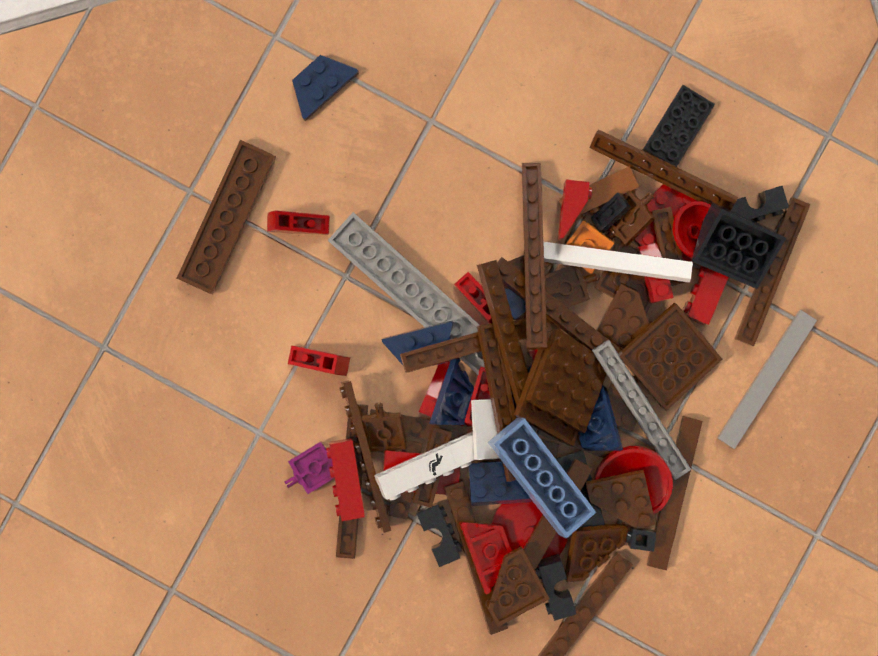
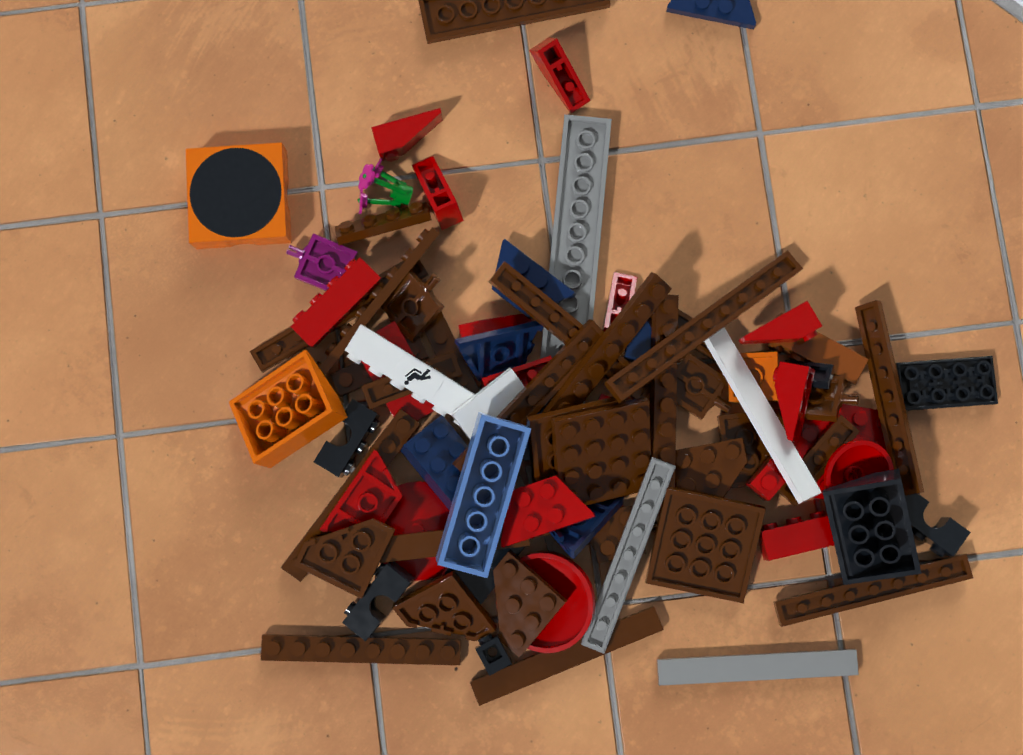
camera: 50 degrees right, 5 degrees down
none -> black tile [186,142,292,249]
none -> orange slope [229,350,348,468]
none -> reddish brown plate [335,201,432,245]
none -> plant [357,158,413,214]
none -> red slope [371,108,443,162]
none -> red wing [501,475,595,548]
none -> red slope [773,361,815,443]

